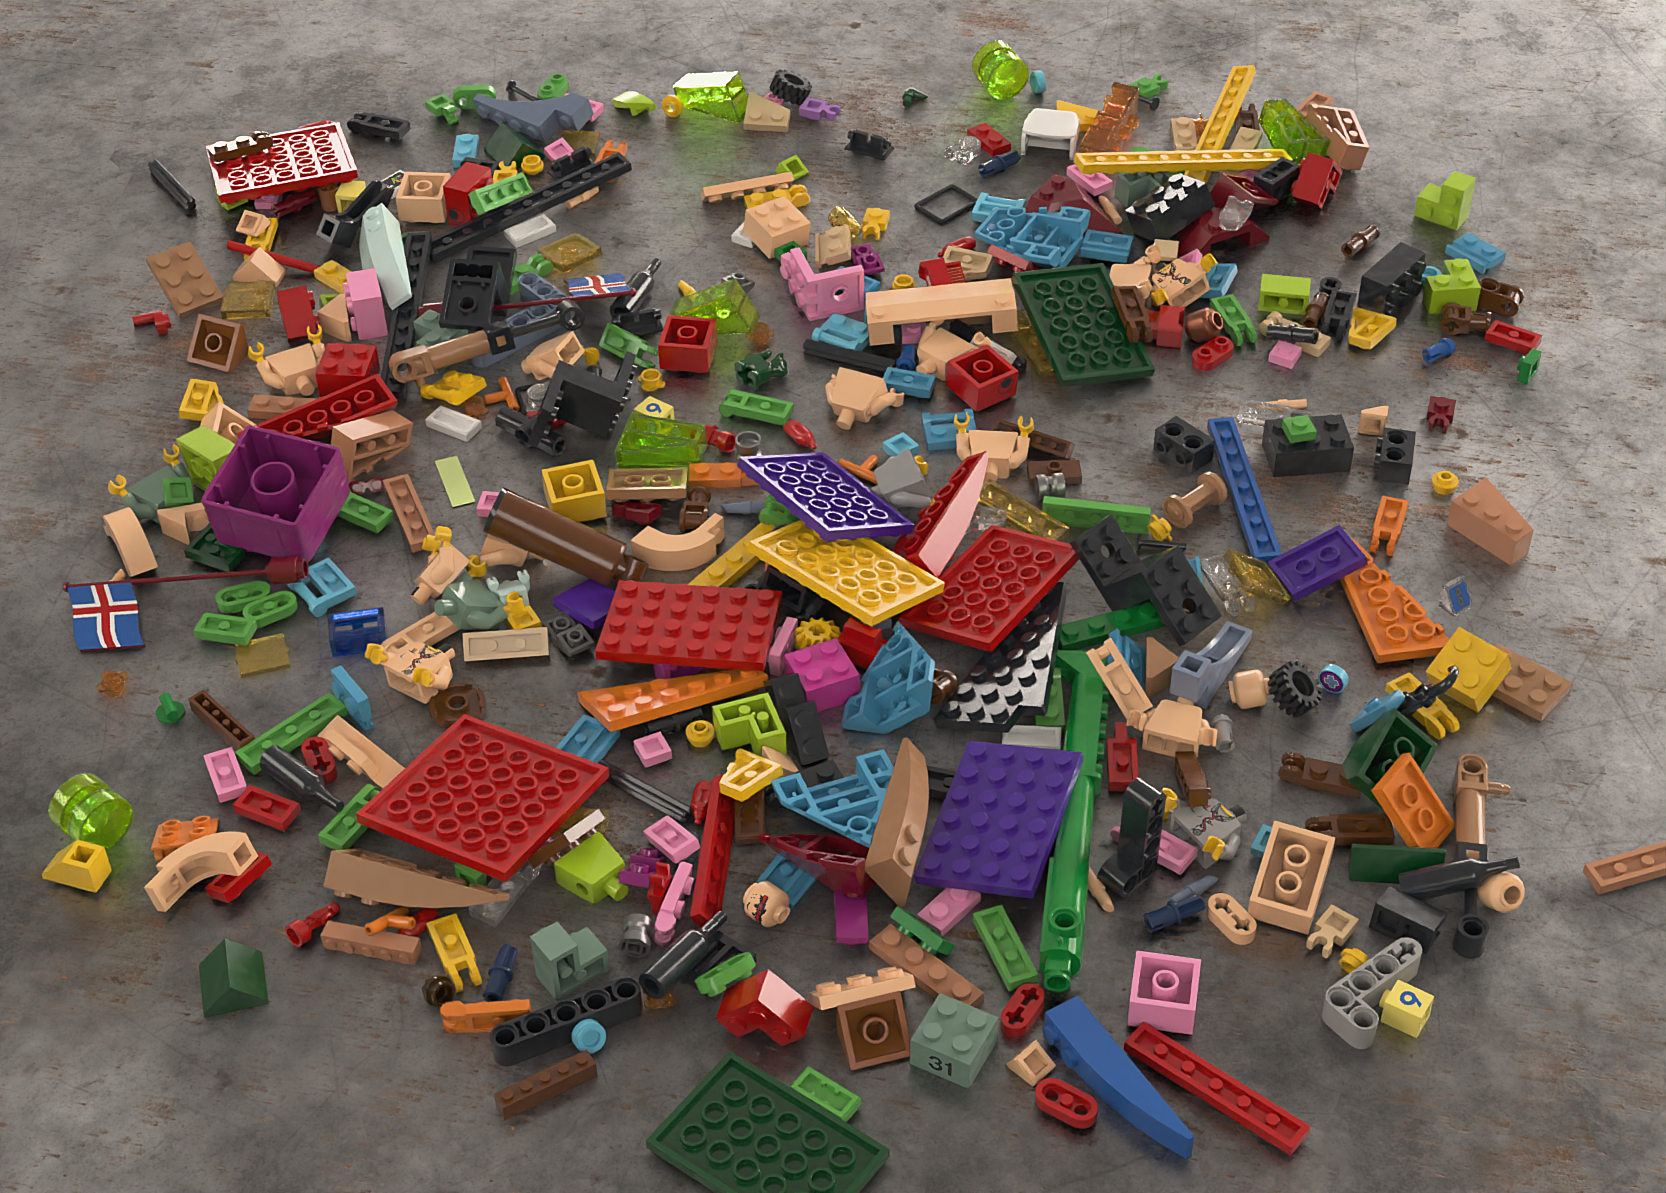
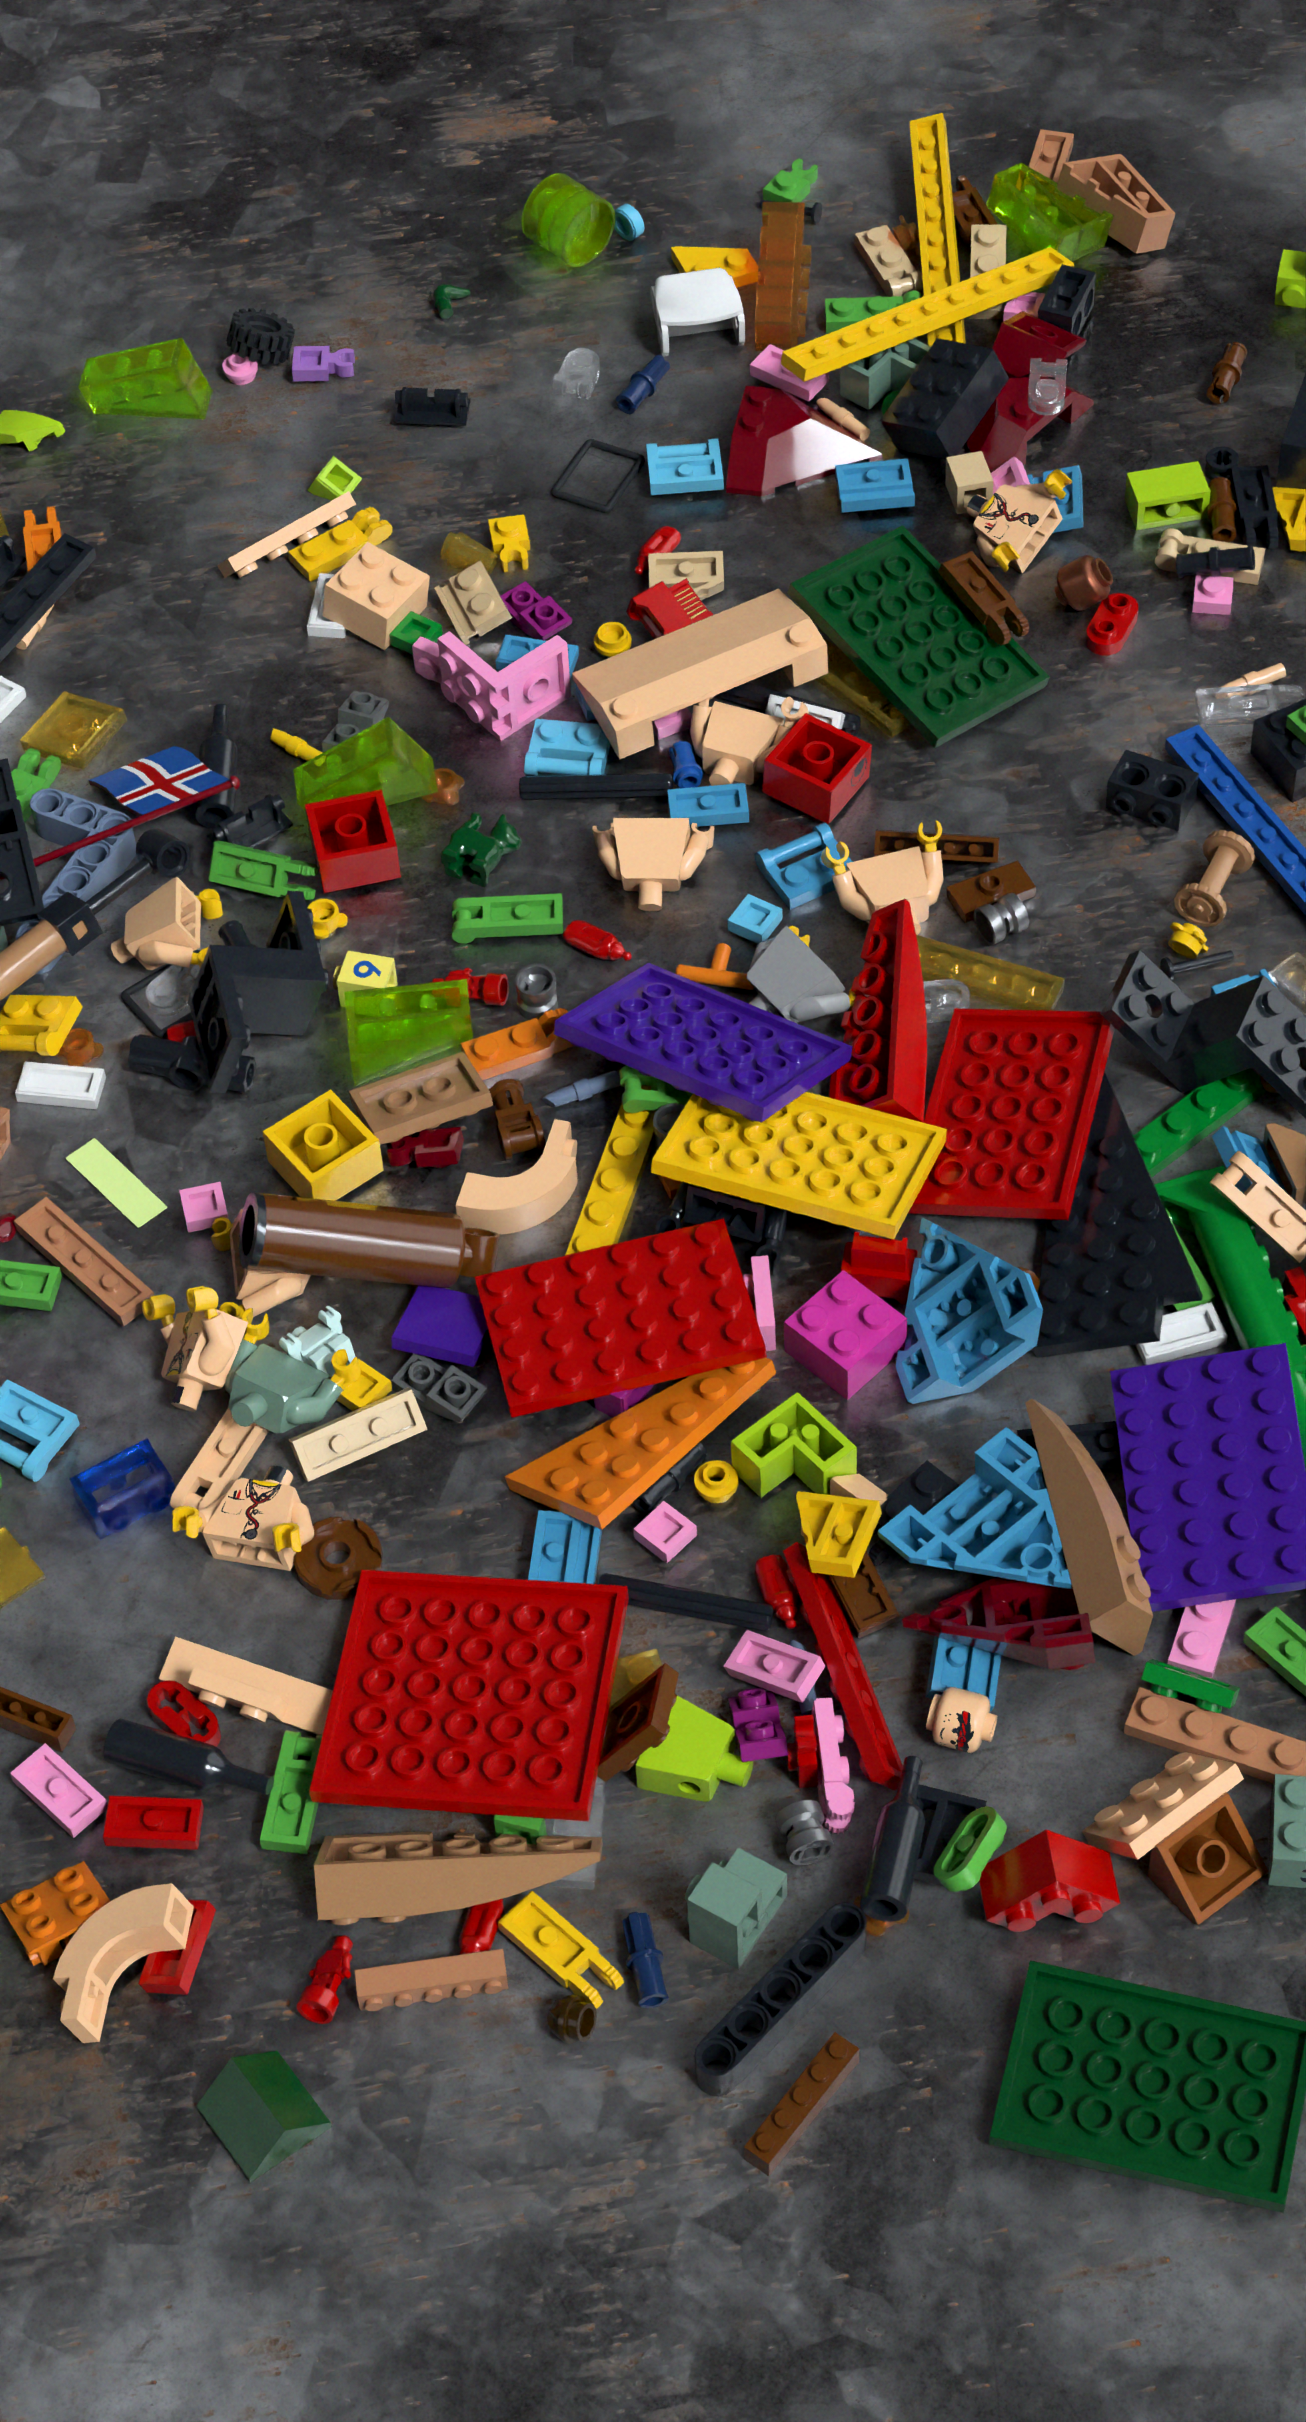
camera: 20 degrees left, 10 degrees up
bright green plate [235,692,348,775] -> none
dark azure plate [330,665,374,732] -> none
orange piece [364,906,416,936] -> none
orange hinge [440,999,532,1034] -> none
orange piece [483,377,520,412] -> none
medium azure tile [571,1019,606,1054] -> none
yellow plate [662,95,683,117] -> none
tan wing [743,92,791,132] -> none
black arch [763,673,830,765] -> none
bright green plate [790,1066,862,1122] -> none
yellow gear [794,617,841,651] -> none
magenta slope [833,891,868,946] -> none
red plate [967,122,1011,157] -> none
dark azure wedge [974,207,1090,269] -> none
plate [987,244,1039,272] -> none
bright green plate [1042,496,1151,535] -> none
light nougat torso [1109,244,1161,306] -> none
red piece [1140,305,1185,348] -> none
bright green hinge [1209,294,1258,346] -> none
red brick [1291,152,1343,209] -> none

